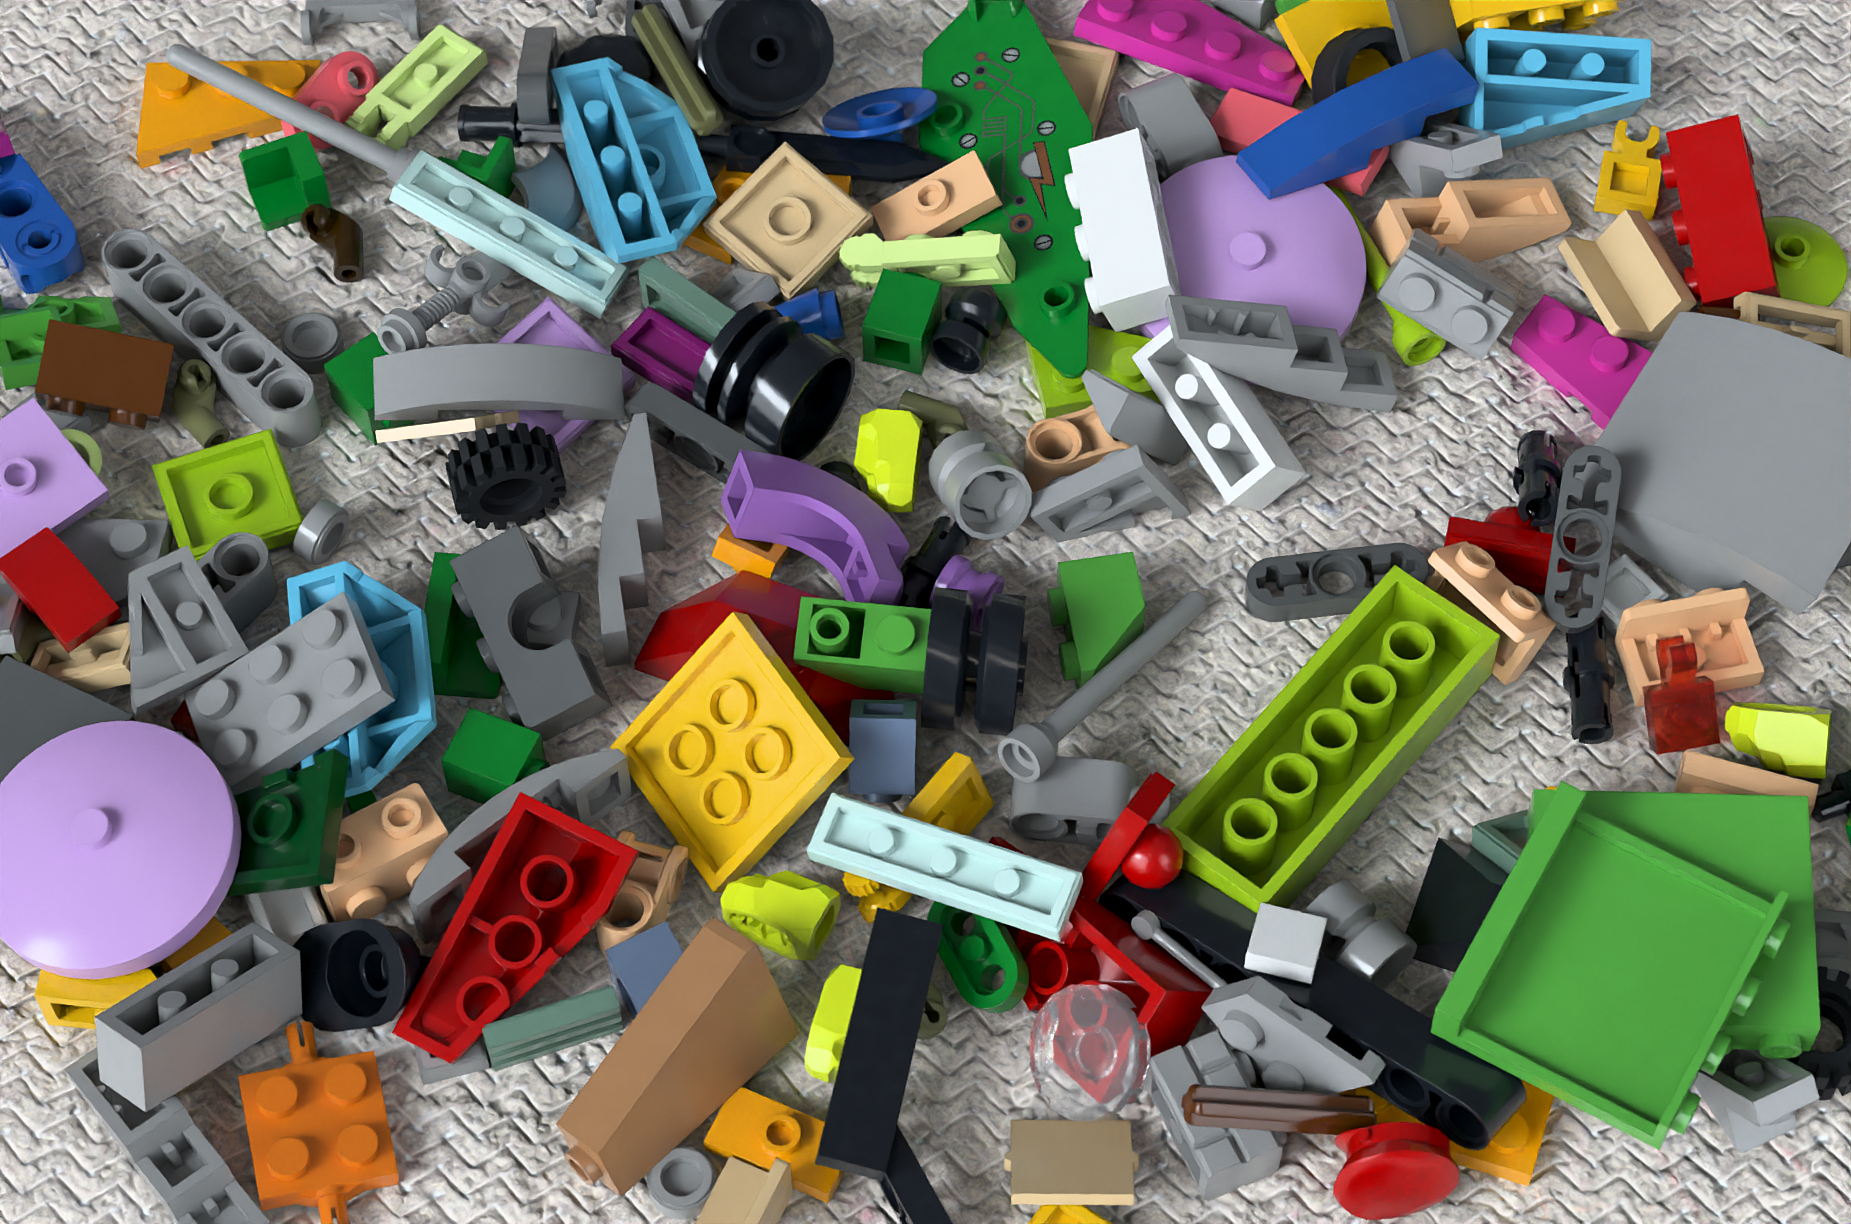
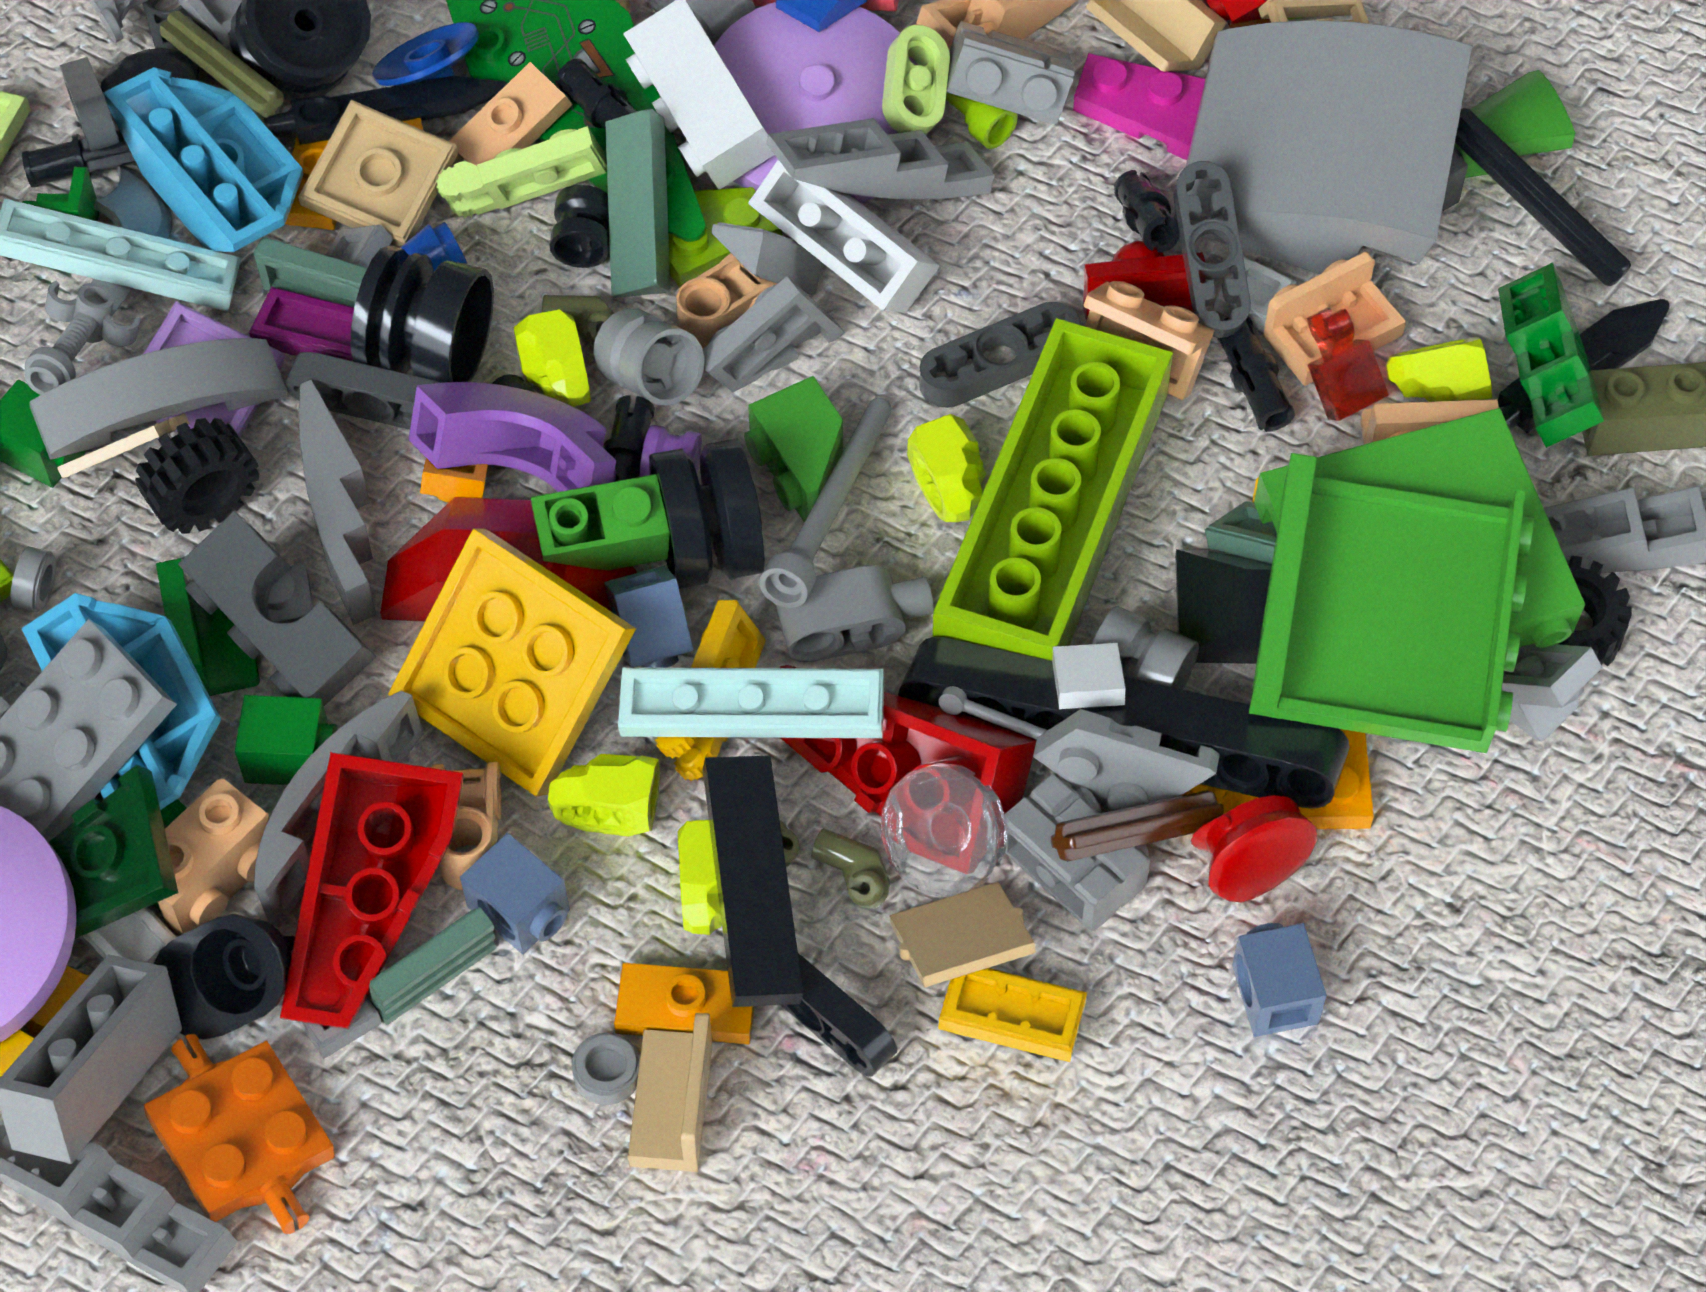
camera: 20 degrees left, 0 degrees up
medium nougat slope [556,917,799,1197] -> none
green brick [862,268,942,375] -> none
green plate [927,901,1029,1013] -> none
red tile [1079,771,1185,903] -> none
none -> black pin [556,59,638,130]
none -> sand green slope [605,109,671,298]
none -> olive arm [811,828,890,909]
none -> yellowish green plate [882,25,950,135]
none -> neon yellow rock [907,414,986,522]

